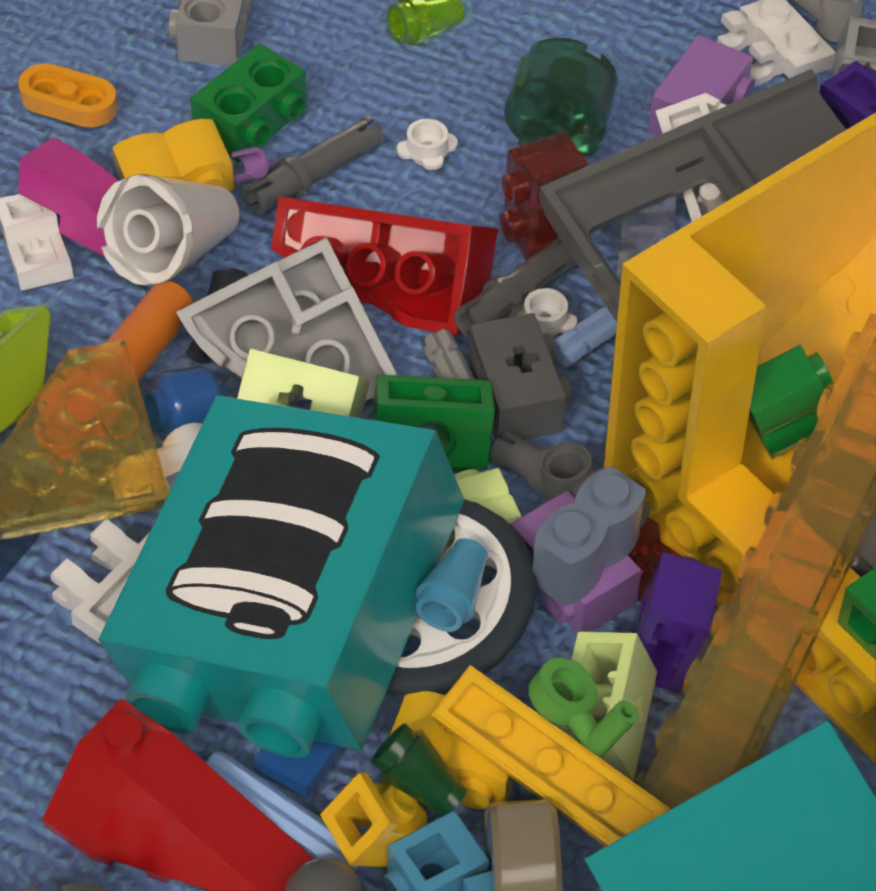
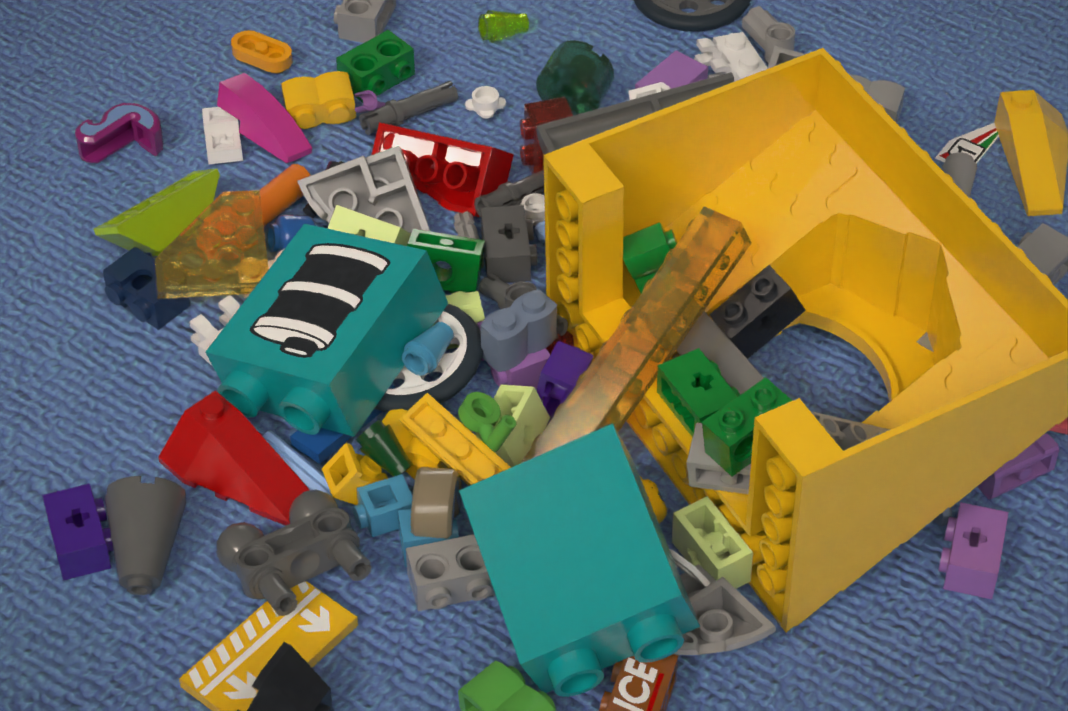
camera: 10 degrees right, 5 degrees down
white cone [97,174,239,285] -> none

